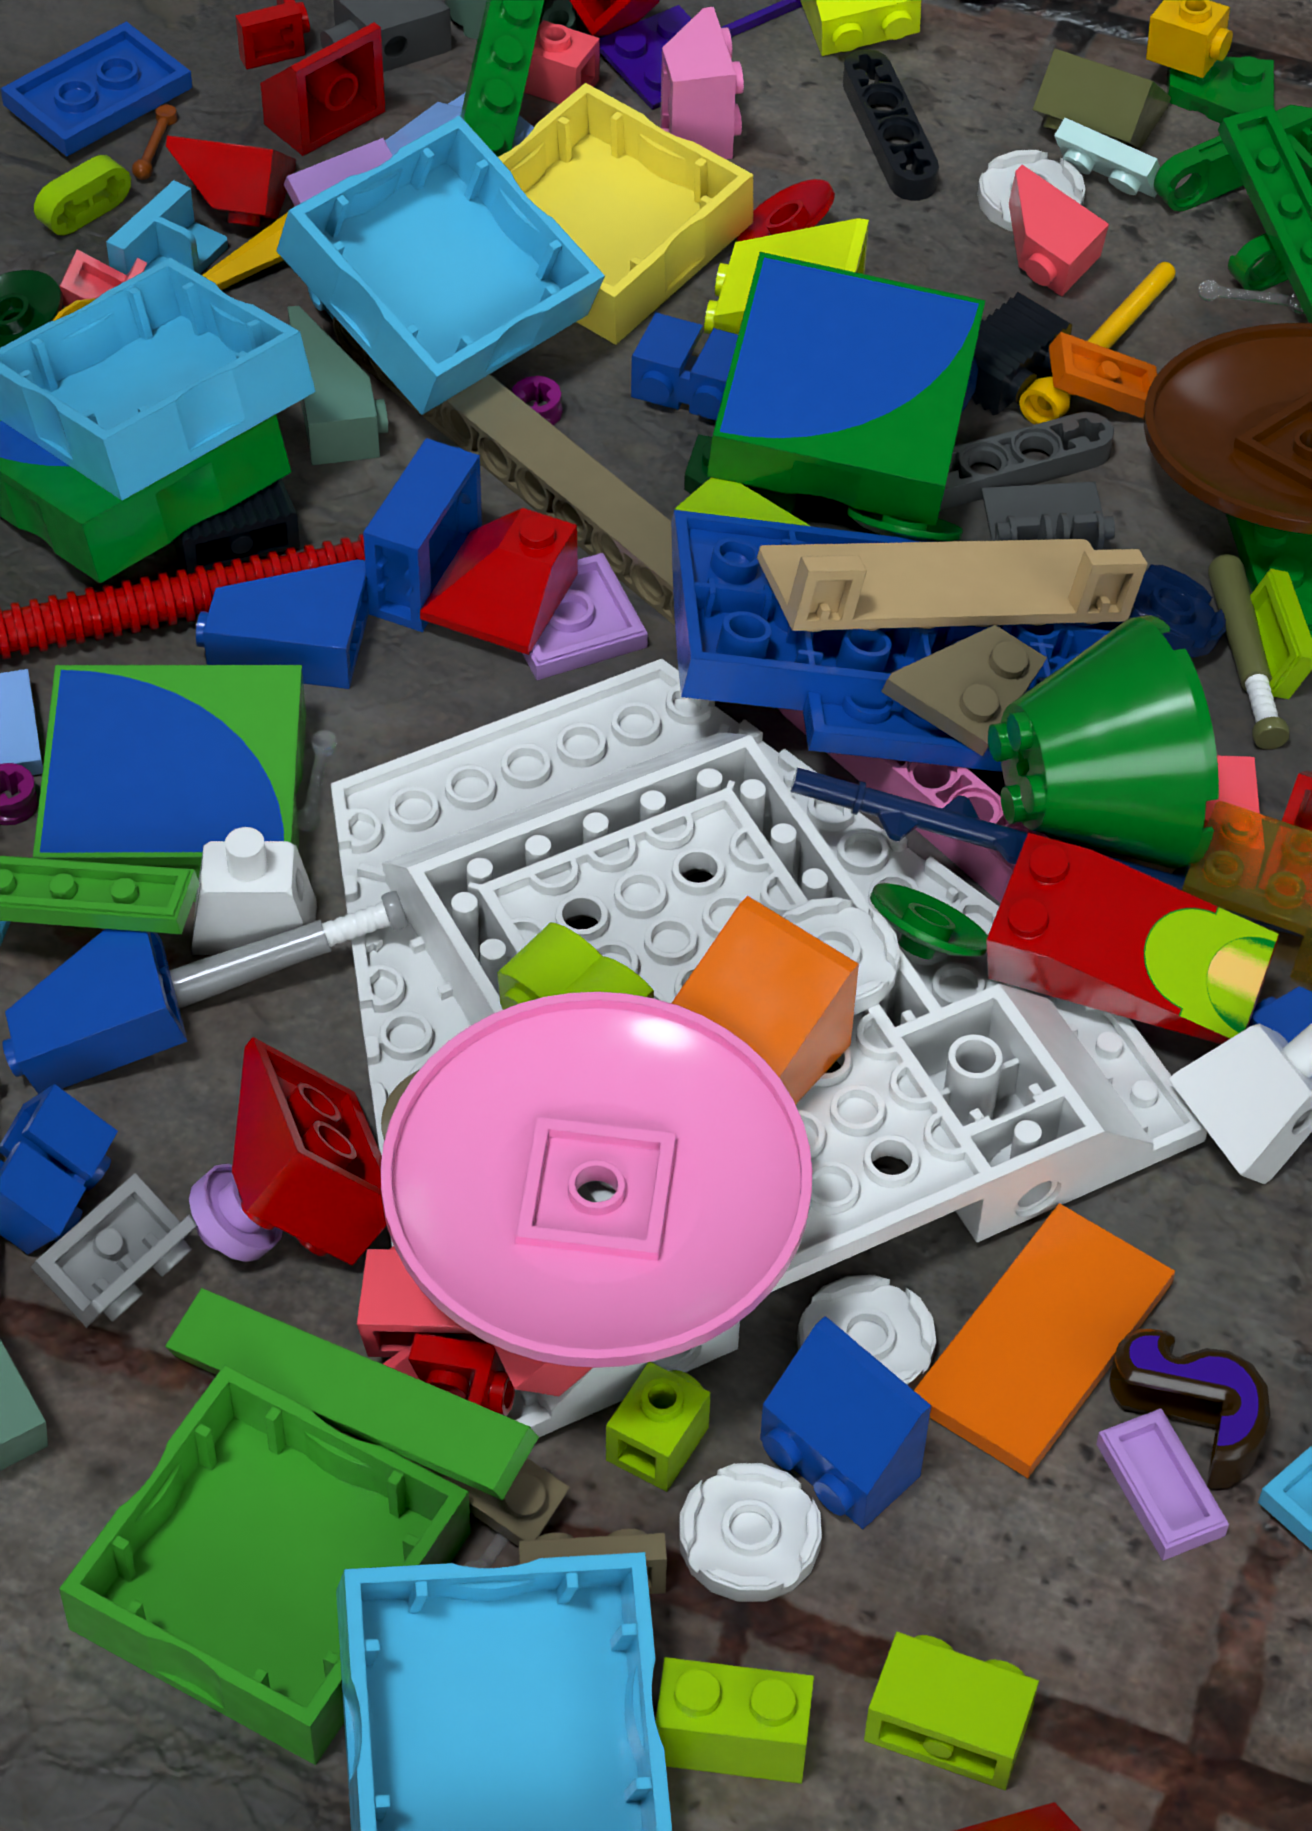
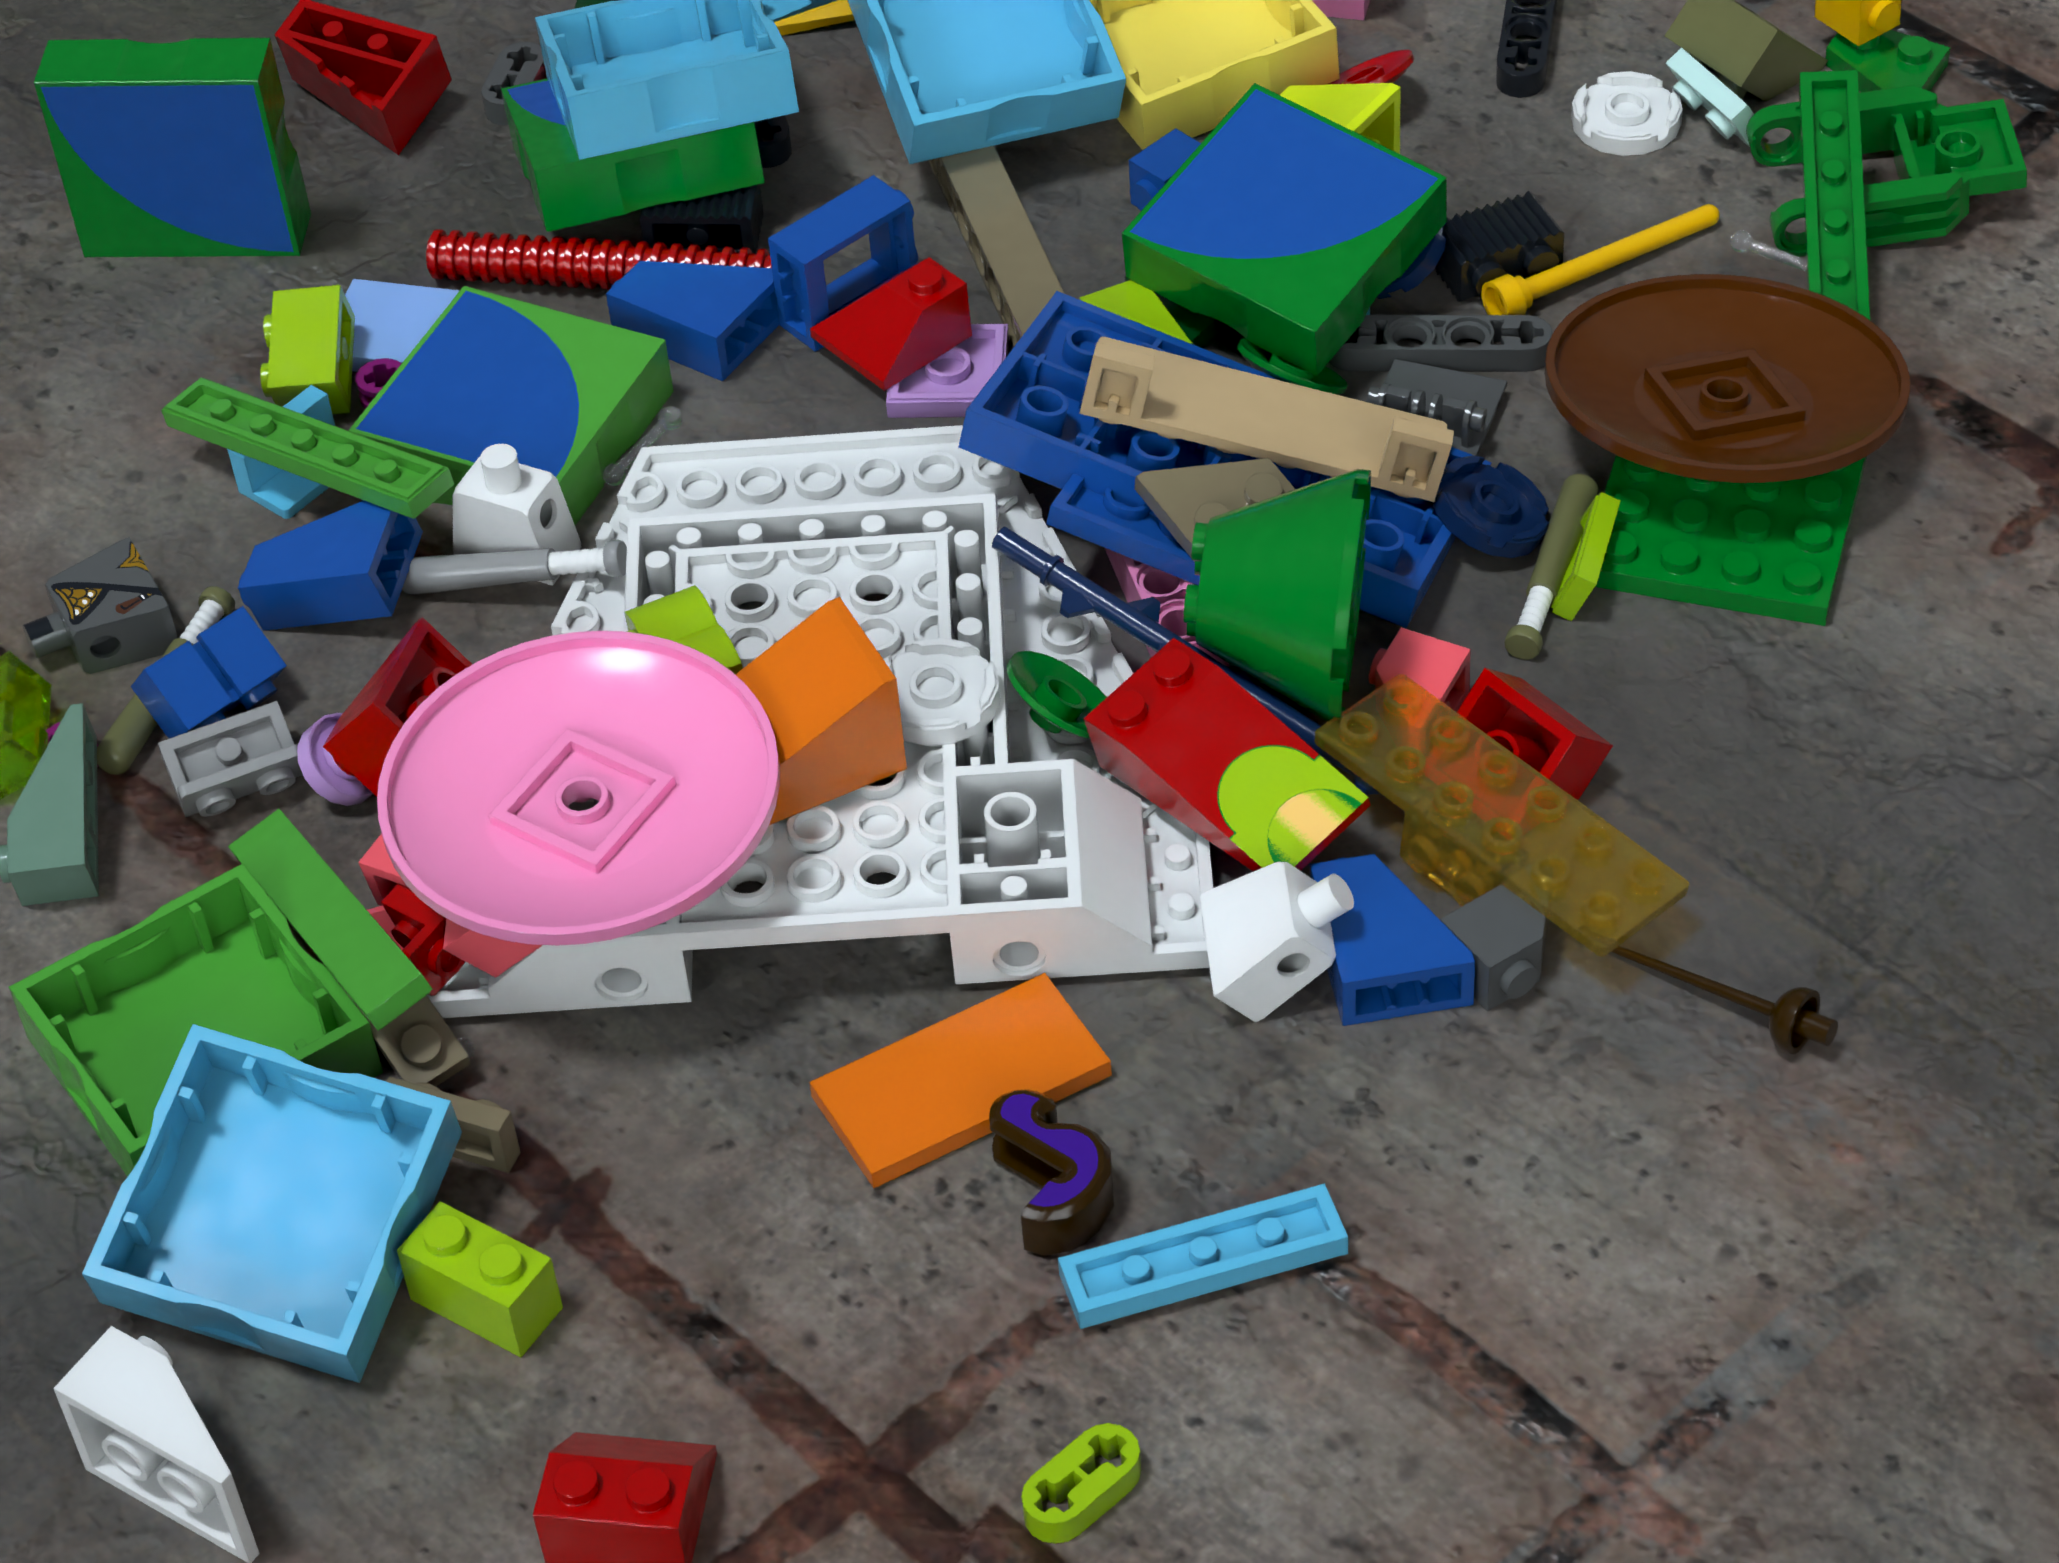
camera: 30 degrees right, 5 degrees down
sand green slope [287,305,388,465] -> none
magenta bush [511,376,563,425] -> none
lime brick [606,1362,711,1492] -> none
white tile [679,1463,822,1602] -> none
blue slope [760,1316,931,1529] -> none
white tile [797,1275,936,1390] -> none
lime brick [864,1631,1039,1791] -> none
coral slope [1009,165,1109,297] -> none
orange plate [1049,332,1157,419] -> none
lavender tile [1096,1408,1229,1561] -> none

